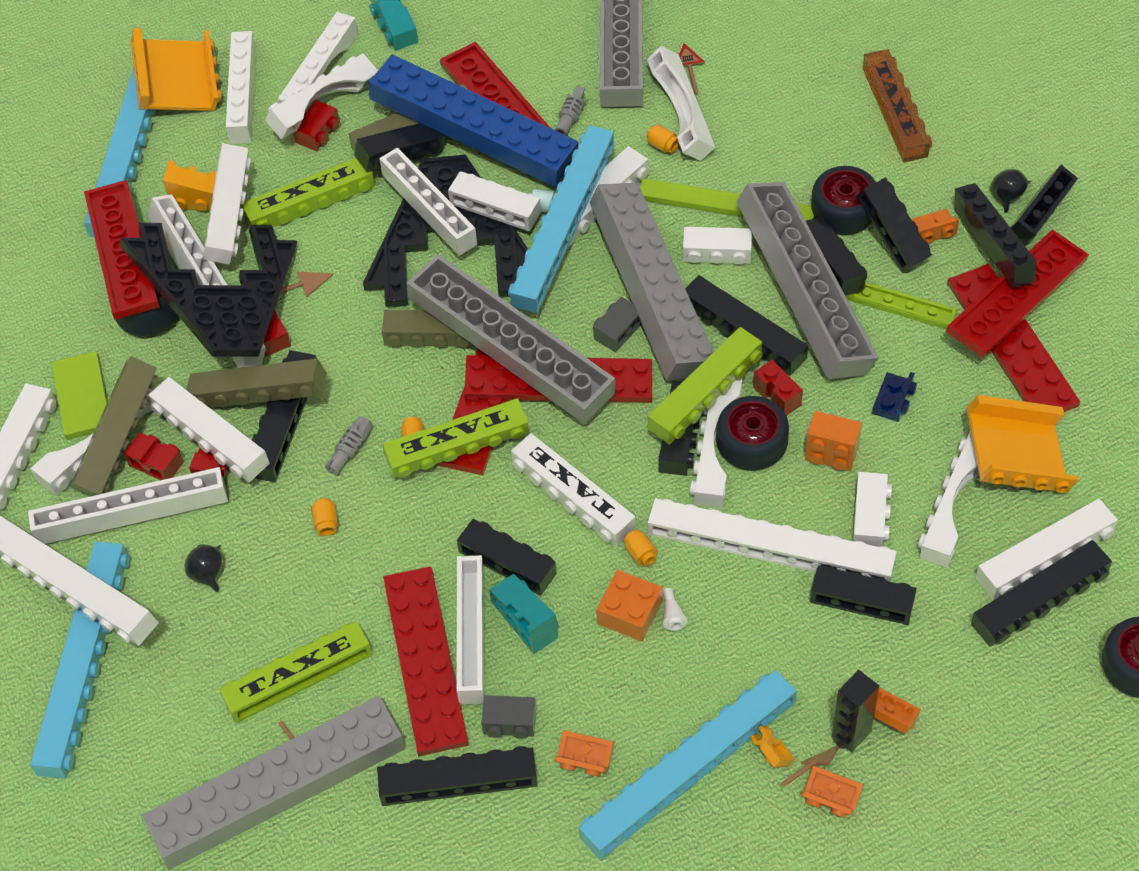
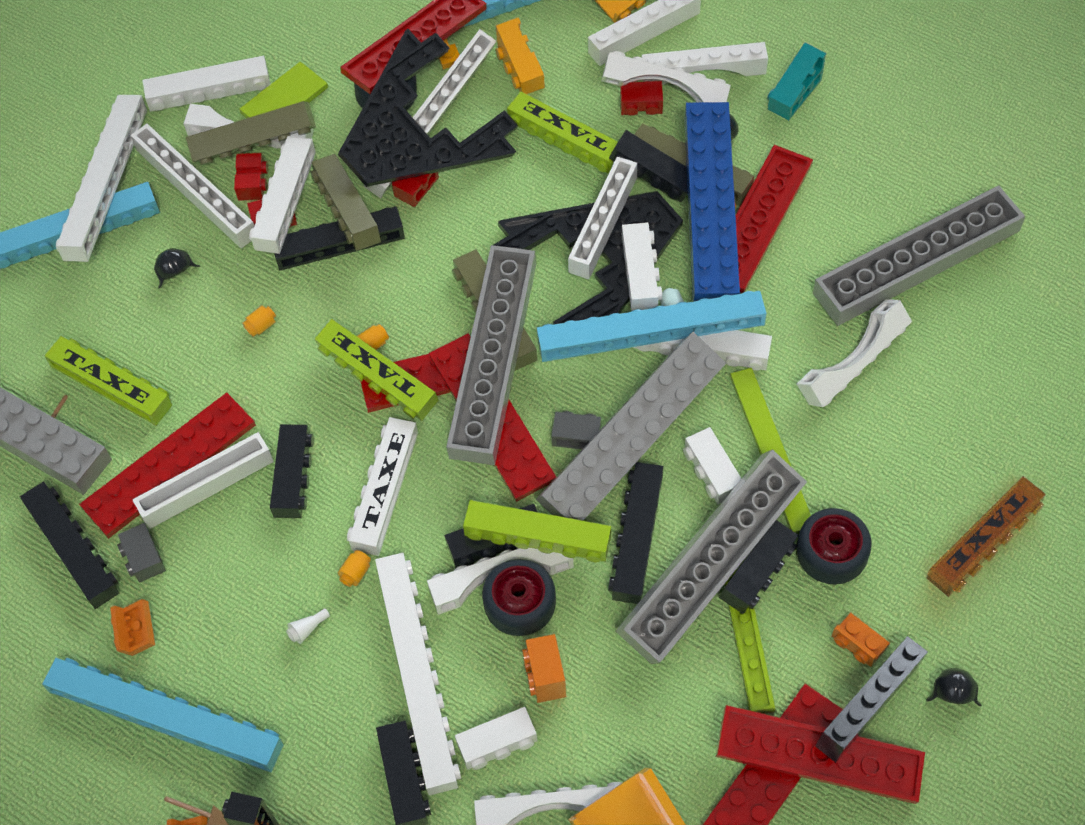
camera: 60 degrees right, 5 degrees up
white brick [202,143,251,265] -> none
medium nougat piece [281,272,334,297] -> none
light grey hinge [325,416,373,475] -> none
teal wedge [489,574,559,654] -> none
light grey hinge [555,85,586,135] -> none
orange brick [596,569,663,642] -> none
light orange brick [647,124,679,154] -> none
piece [679,43,705,94] -> none
light orange plate [750,725,795,768] -> none
red brick [753,360,803,416] -> none
black brick [856,177,932,273] -> none
clear blue bracket [872,372,917,422] -> none
black brick [1010,164,1078,245] -> none

